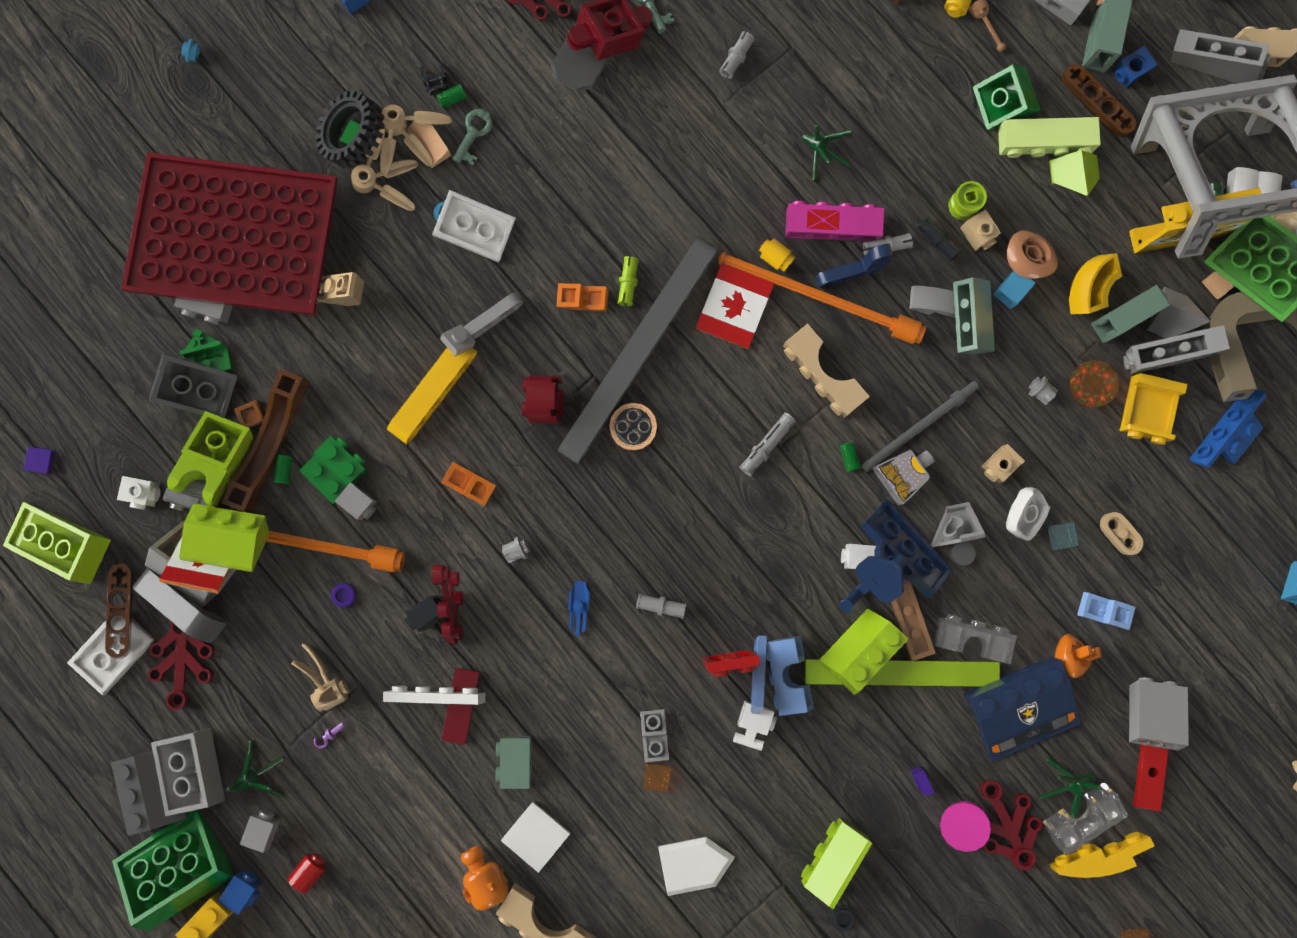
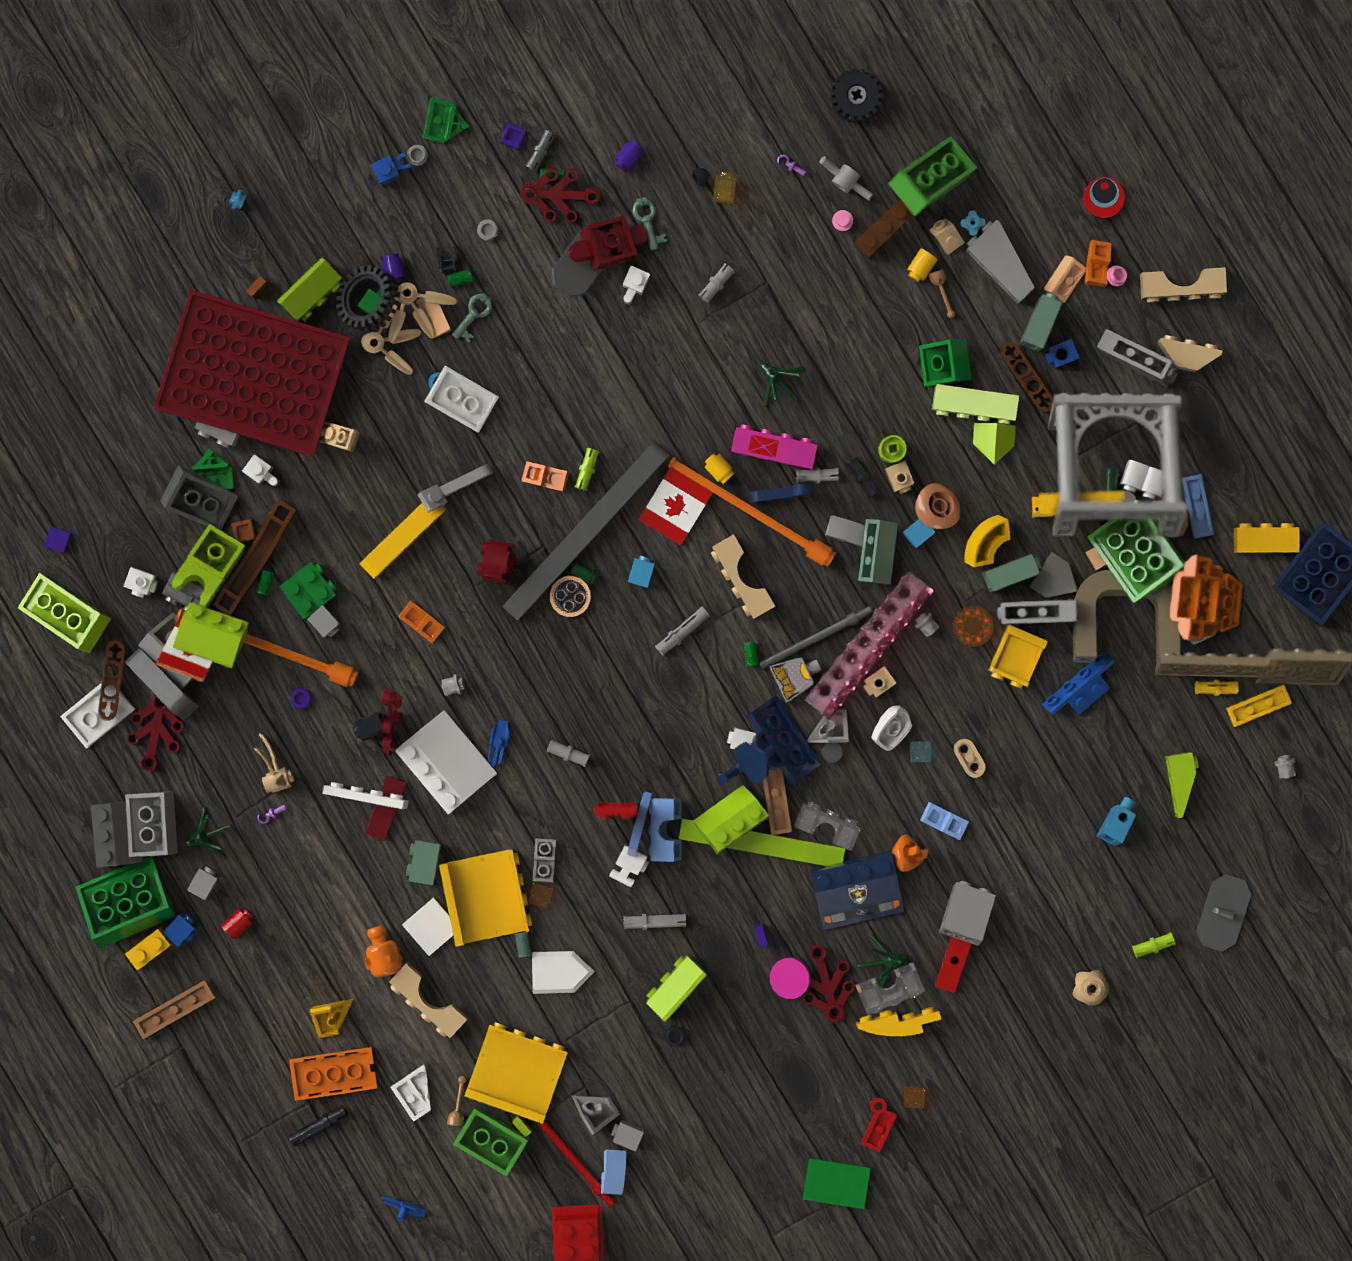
camera: 10 degrees right, 5 degrees up
none -> white brick [242,454,280,486]
none -> dark orange tile [246,277,268,298]
none -> lime slope [278,258,344,322]
none -> dark purple brick [382,254,406,285]
none -> white slope [395,710,497,814]
none -> yellow panel [439,849,532,947]
none -> light grey tile [477,219,498,241]
none -> sand green piece [515,932,532,958]
none -> dark green pin [571,562,599,585]
none -> white brick [623,266,650,305]
none -> light grey pin [623,914,686,930]
none -> dark azure brick [628,556,655,588]
none -> clear pink brick [805,571,933,720]

